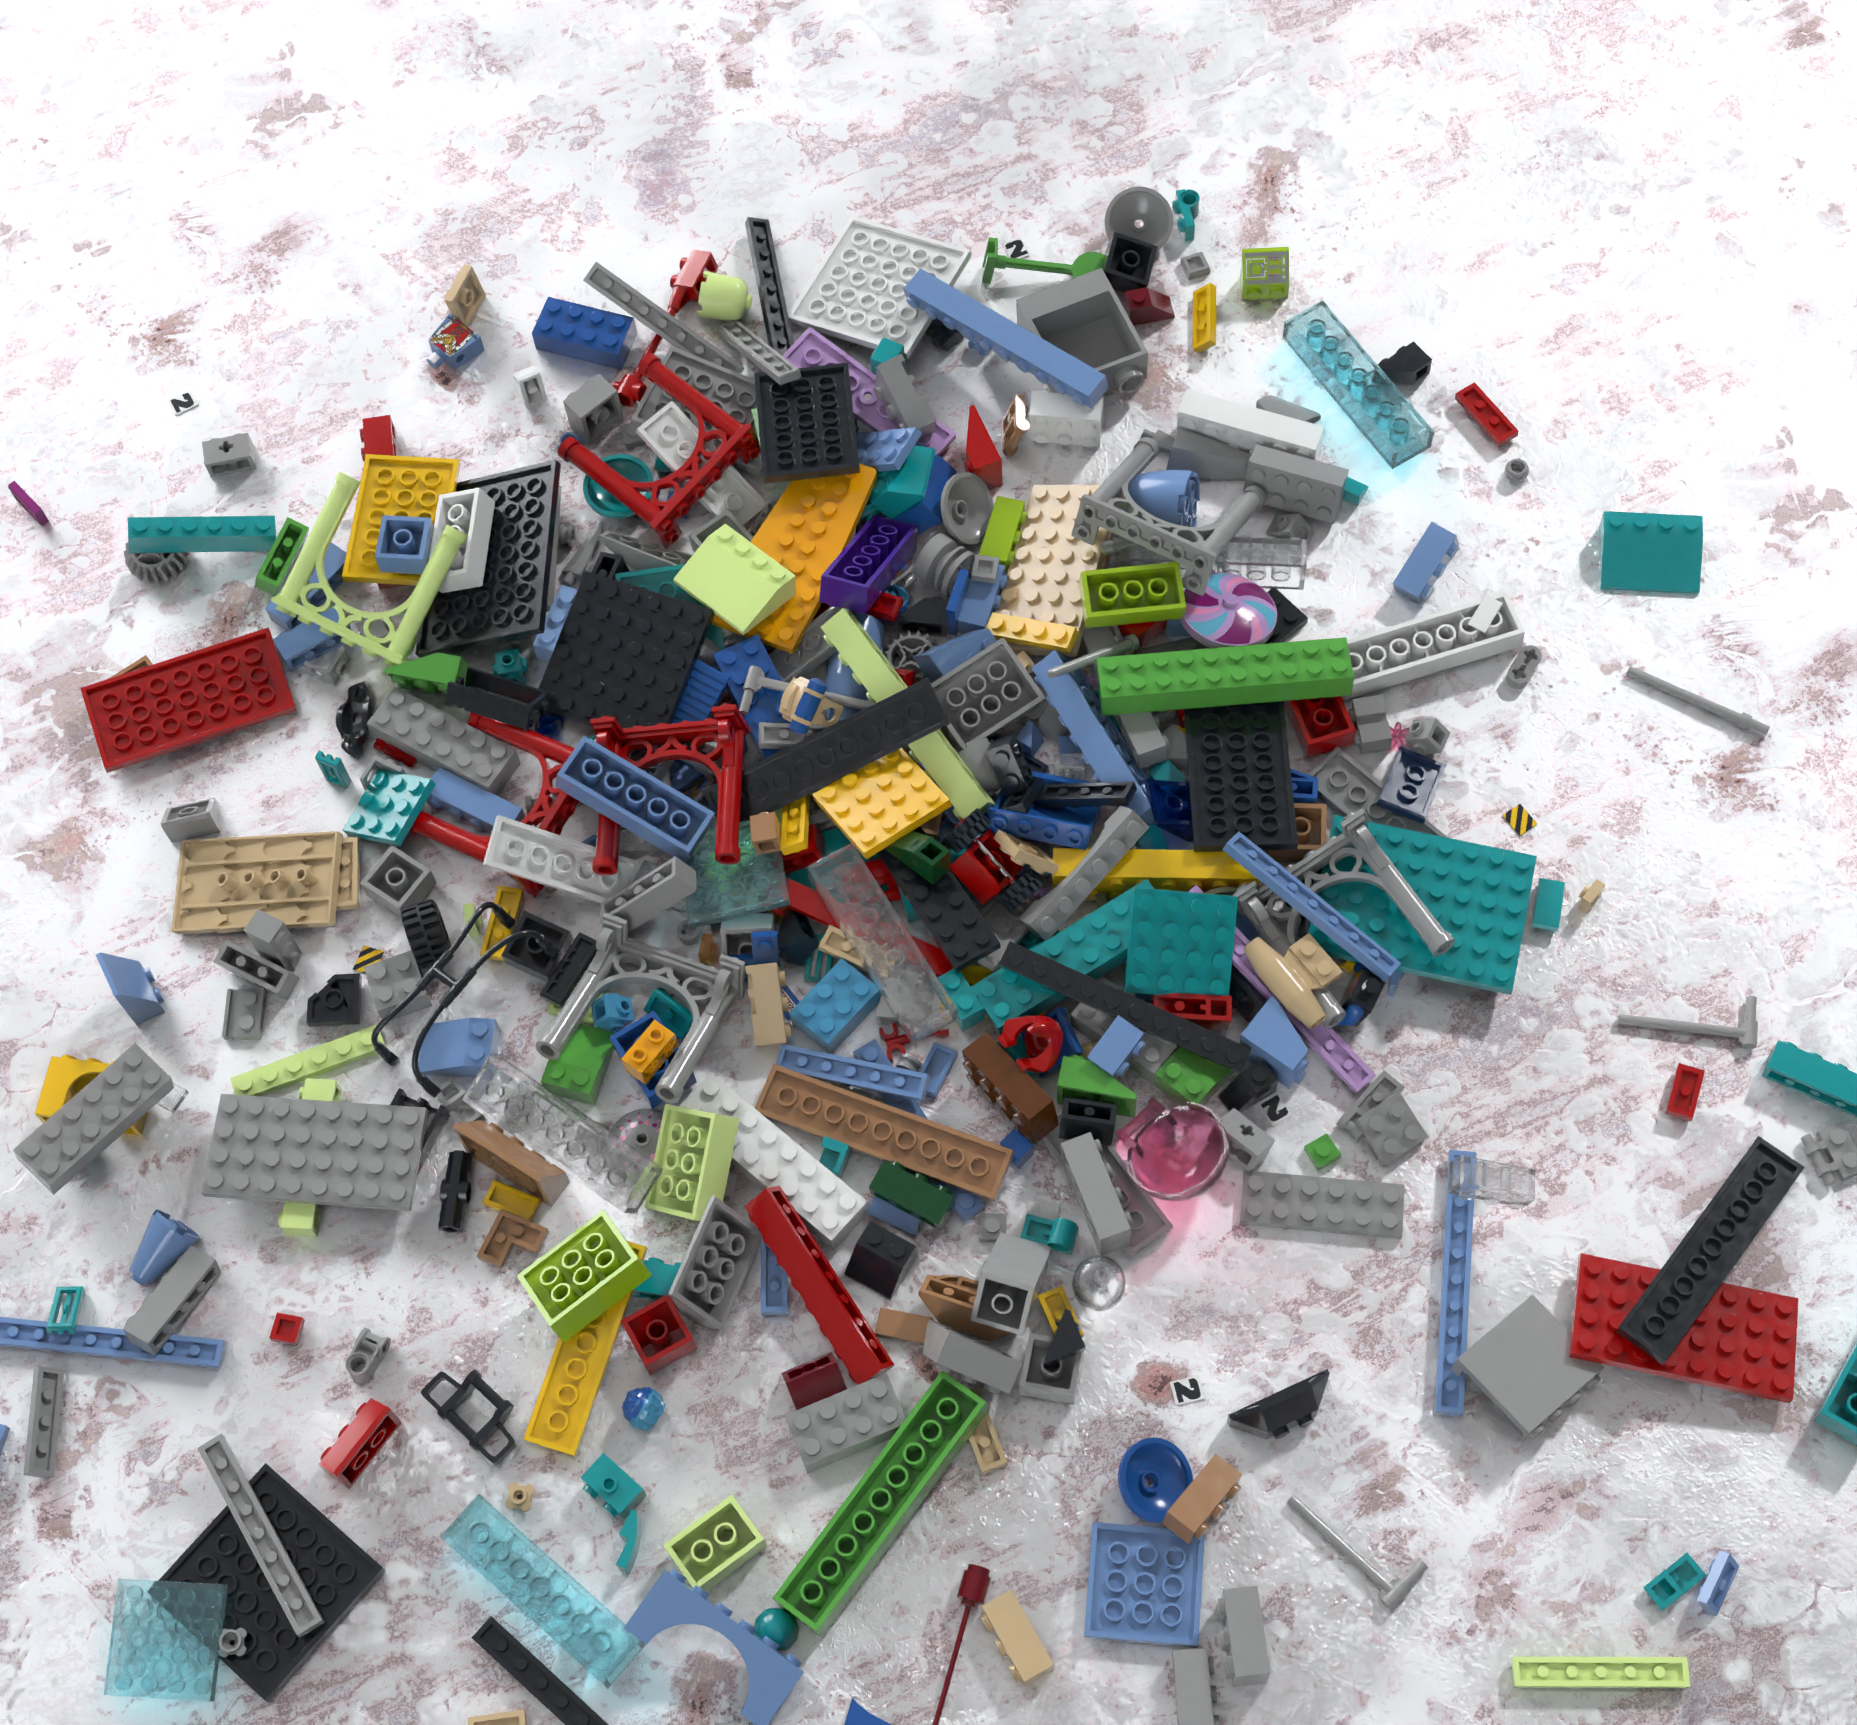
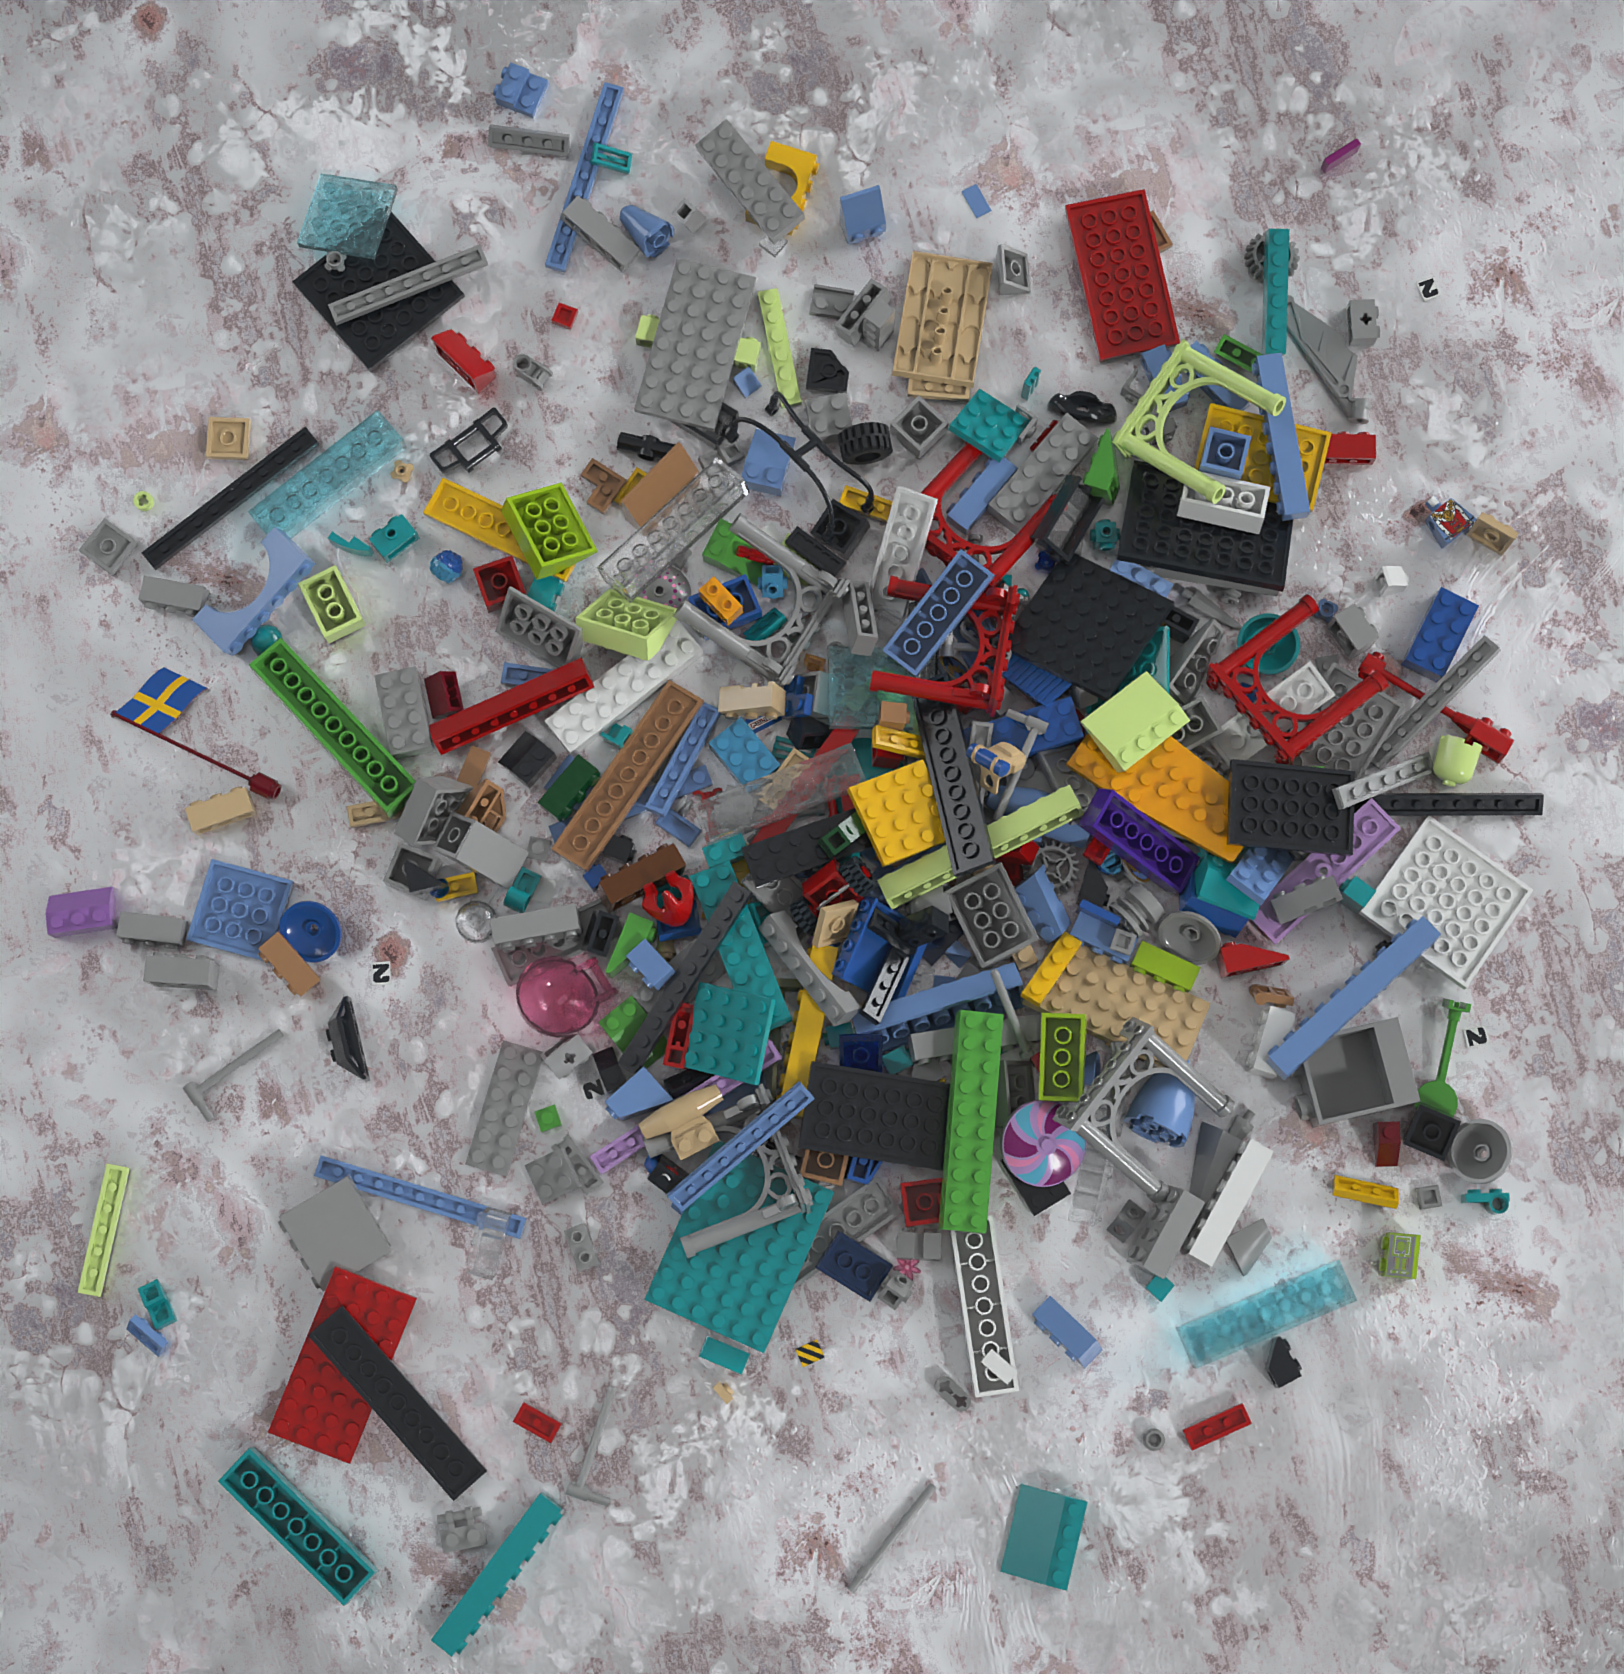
camera: 95 degrees right, 15 degrees up
sticker [353,945,384,973] -> none
yellowish green plate [463,903,483,937] -> none
none -> light grey brick [564,1223,601,1272]
none -> black brick [603,835,637,865]
none -> light grey brick [671,198,707,233]
none -> medium blue slope [733,366,762,398]
none -> red axle [736,545,775,565]
none -> medium blue sticker [961,184,992,218]
none -> medium blue brick [1252,352,1310,521]
none -> light grey wing [1287,295,1371,424]

